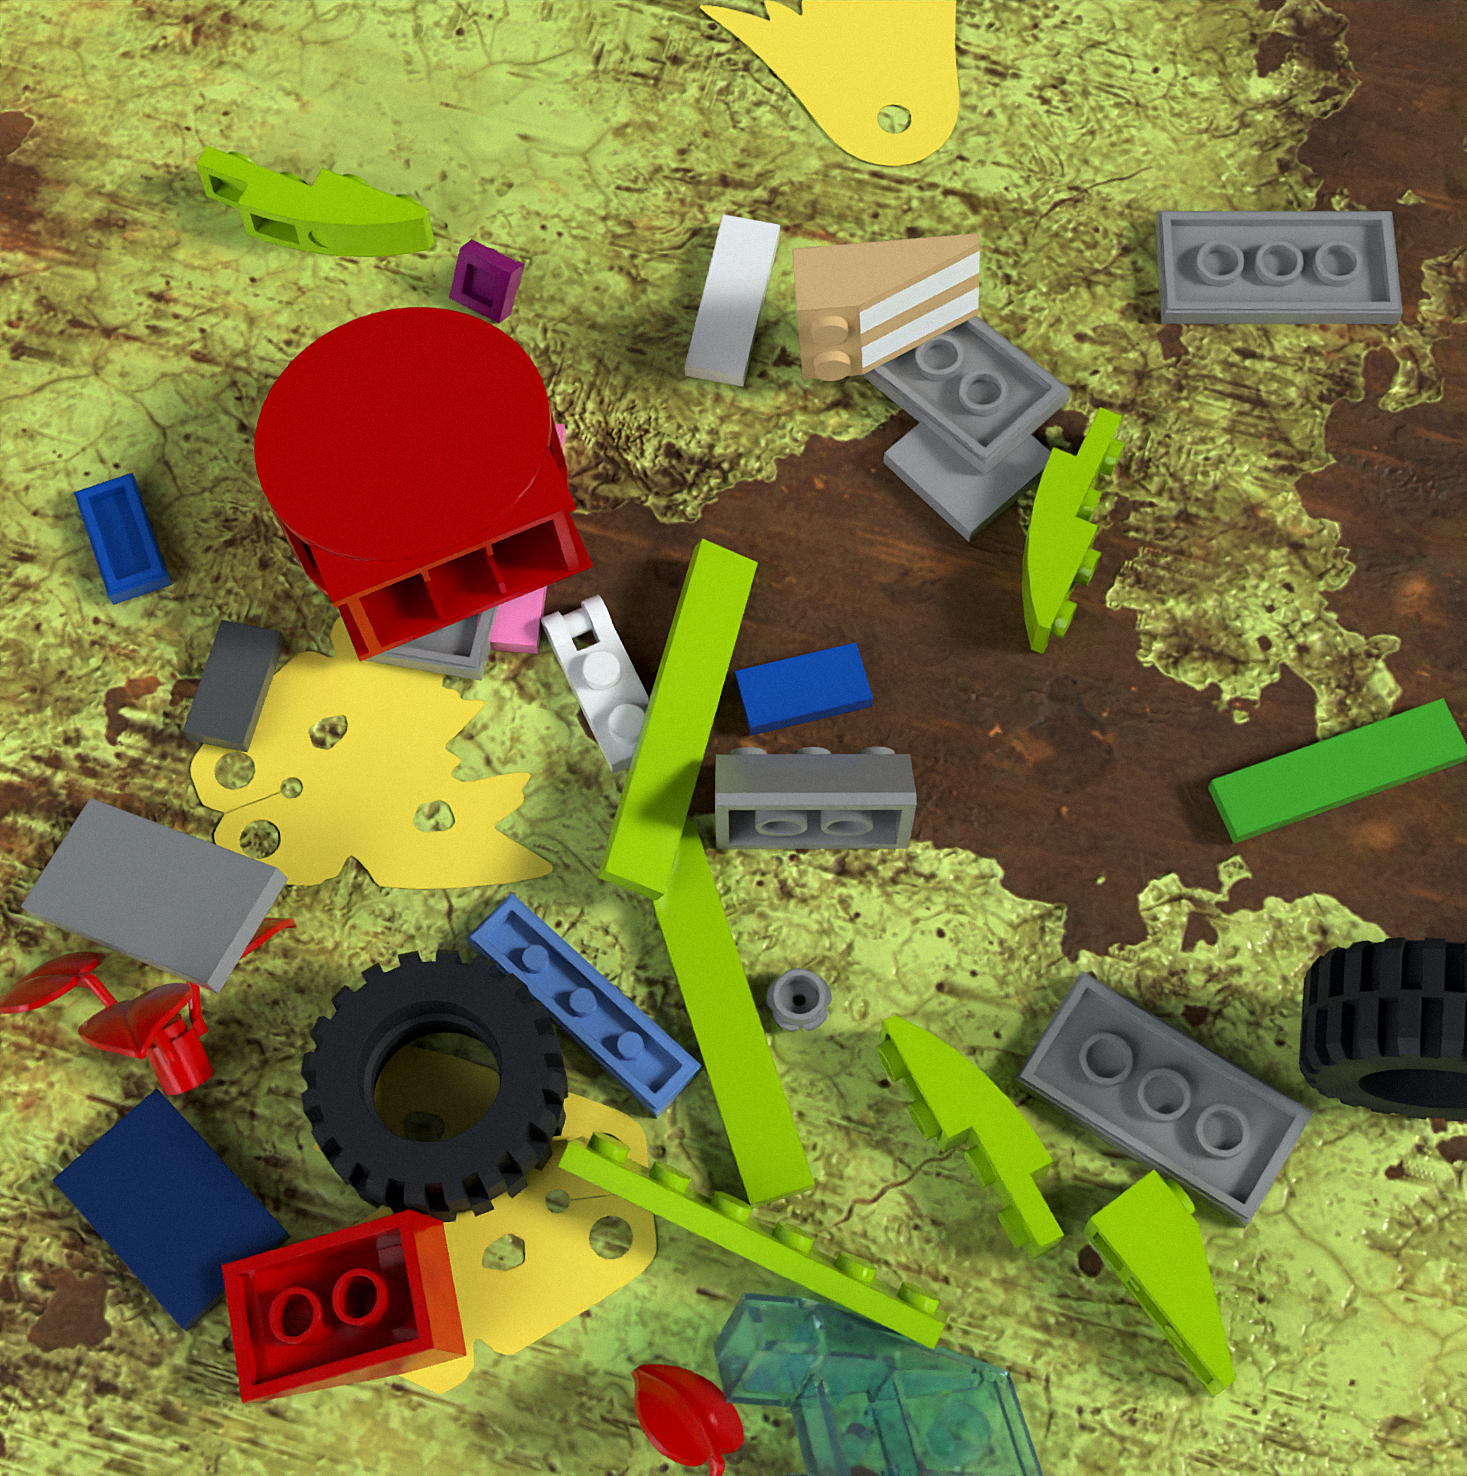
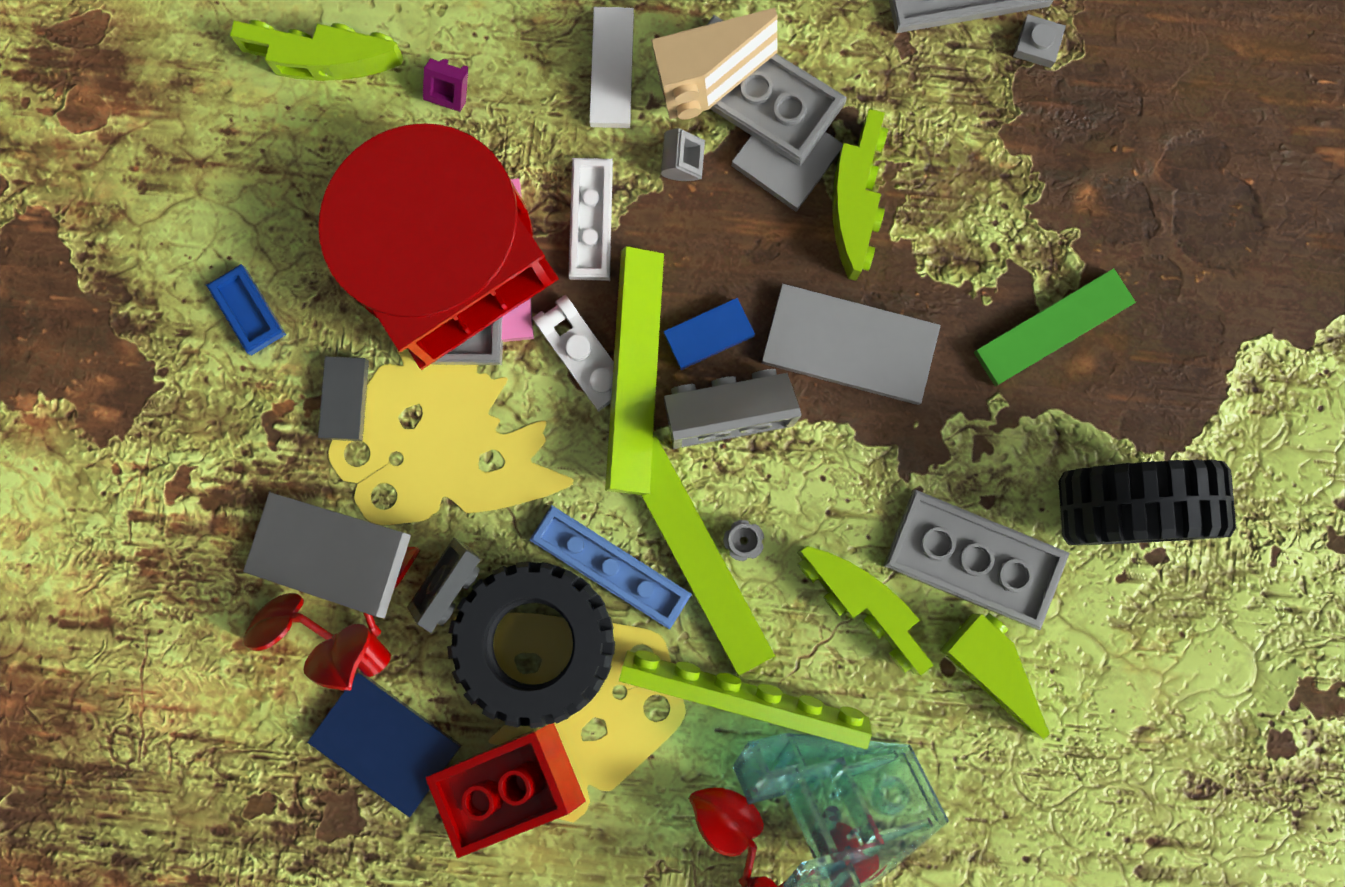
camera: 15 degrees left, 15 degrees up
none -> dark grey plate [407,538,481,633]
none -> white tile [569,158,613,281]
none -> light grey brick [661,128,705,181]
none -> light grey tile [761,284,941,405]
none -> light grey plate [1013,14,1066,68]

